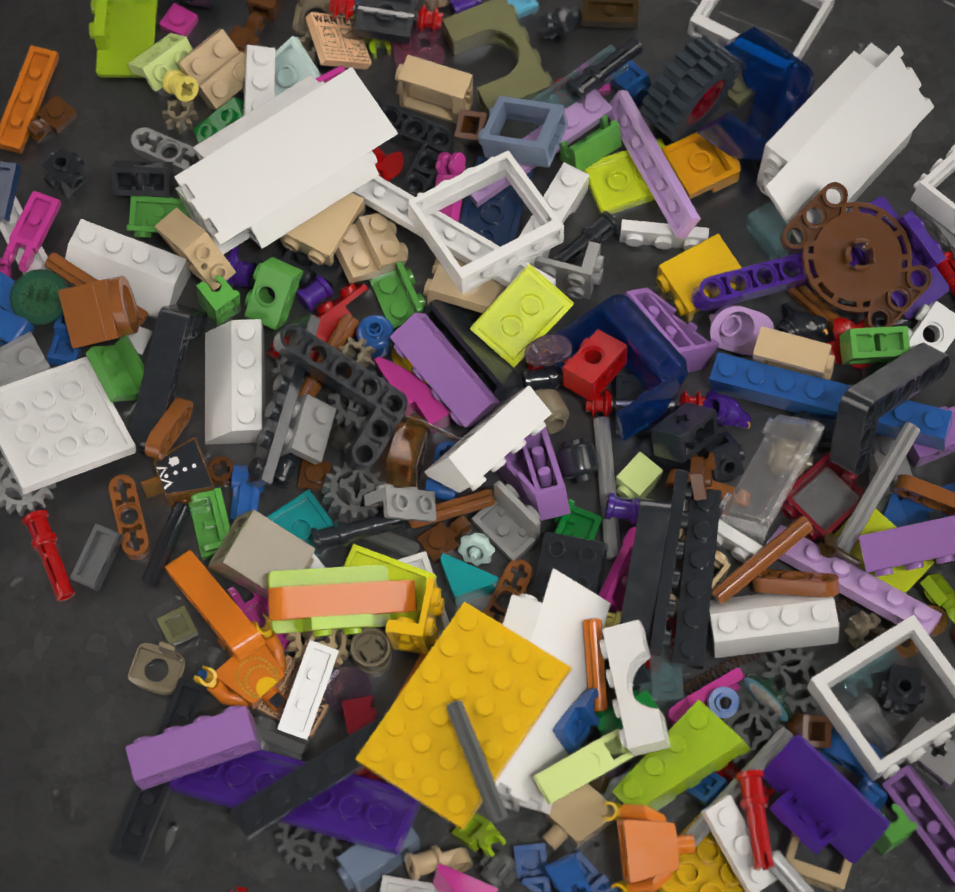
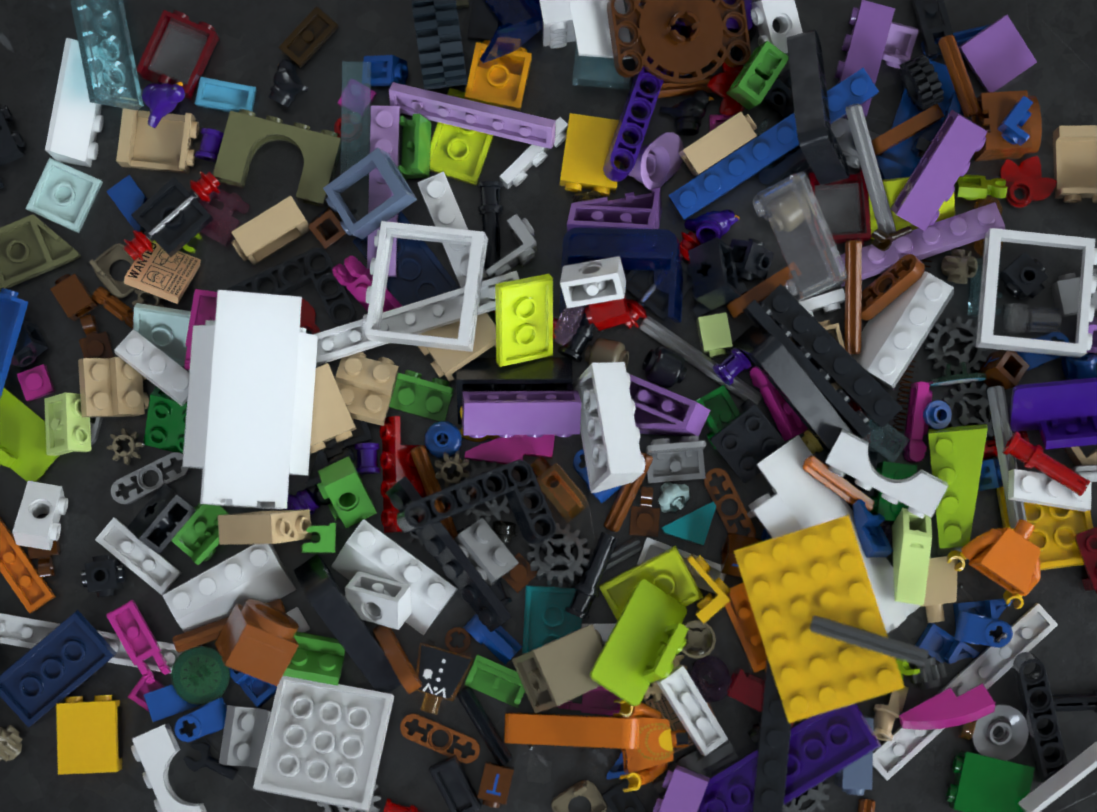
camera: 55 degrees left, 15 degrees up
olive plate [157,606,199,647] -> none
light yellow bush [162,70,199,102] -> none
orange beam [267,580,417,621] -> none
light grey bracket [364,484,437,522] -> none
sticker [403,415,465,441] -> none
black pin [566,37,643,103] -> none
reddish brown plate [690,452,716,500] -> none
none -> white brick [12,481,68,550]
none -> dark orange axle [92,286,134,329]
none -> white plate [95,517,182,595]
none -> white brick [345,571,411,630]
none -> reddish brown brick [477,761,514,808]
none -> white brick [560,256,626,308]

